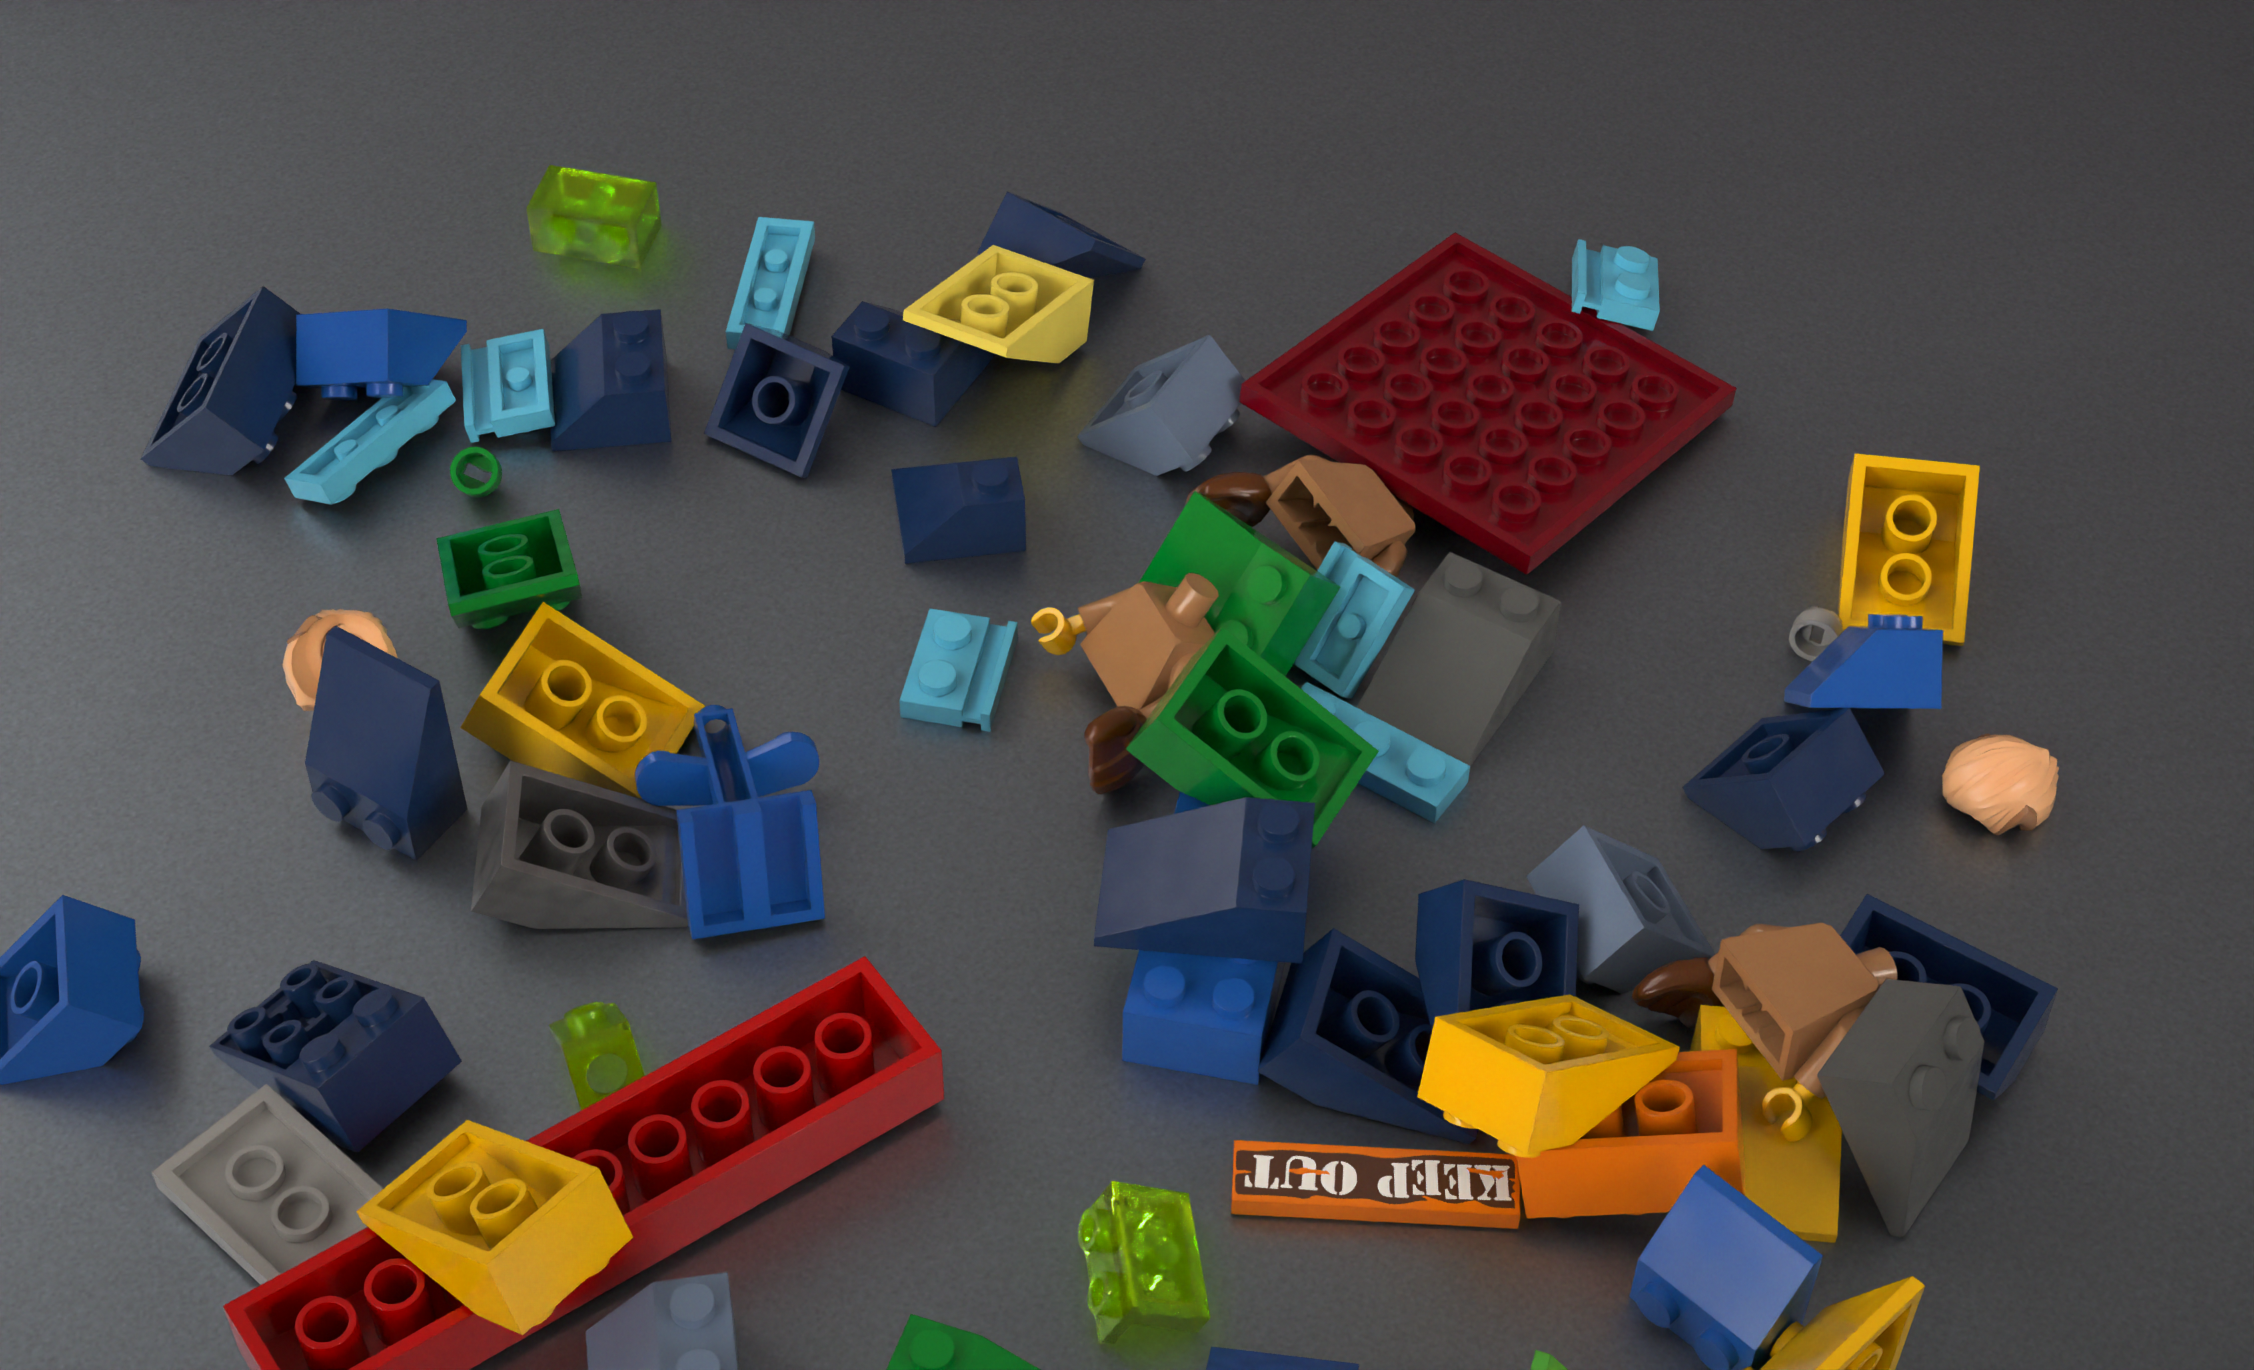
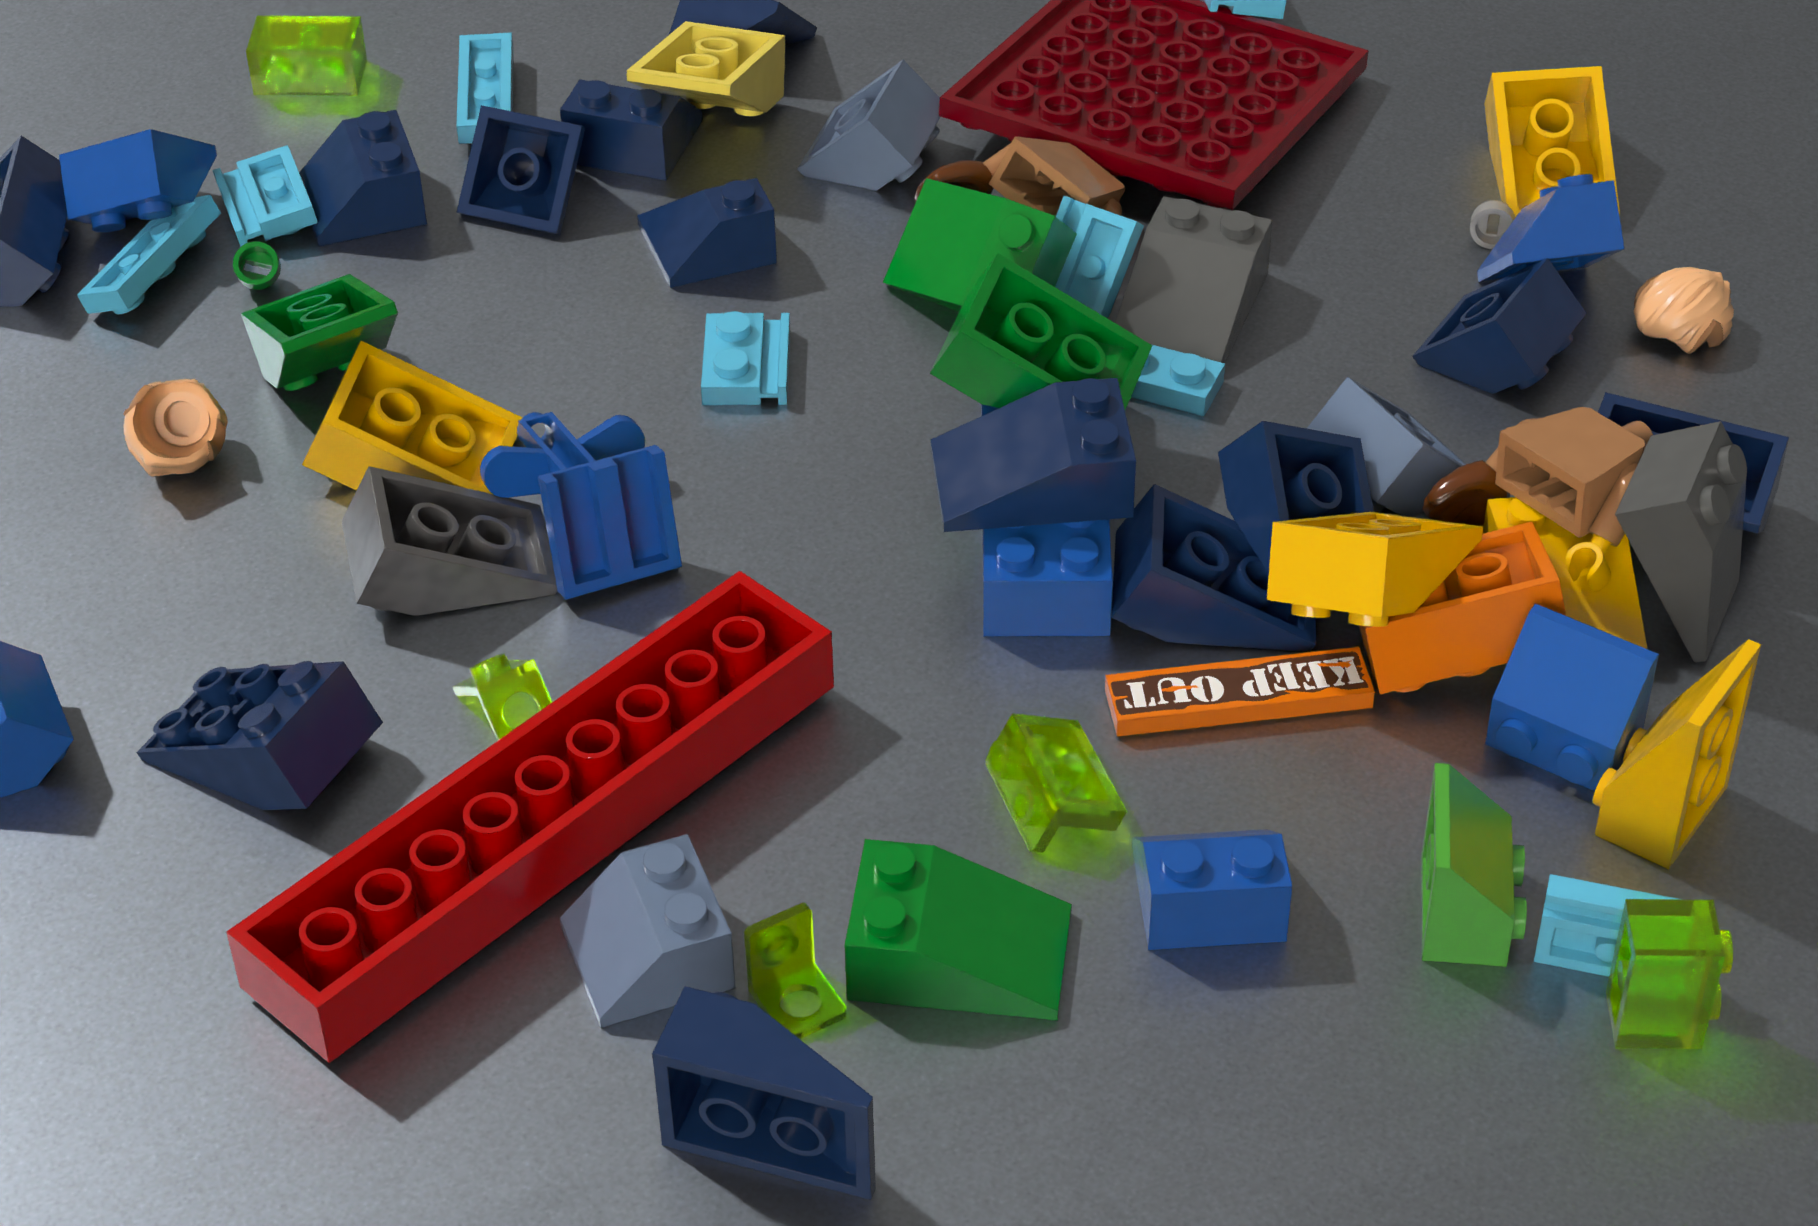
camera: 10 degrees left, 5 degrees down
light grey plate [151,1084,383,1285] -> none
dark blue slope [305,626,468,861] -> none
yellow slope [356,1120,633,1335] -> none
medium nougat torso [1031,573,1219,795] -> none

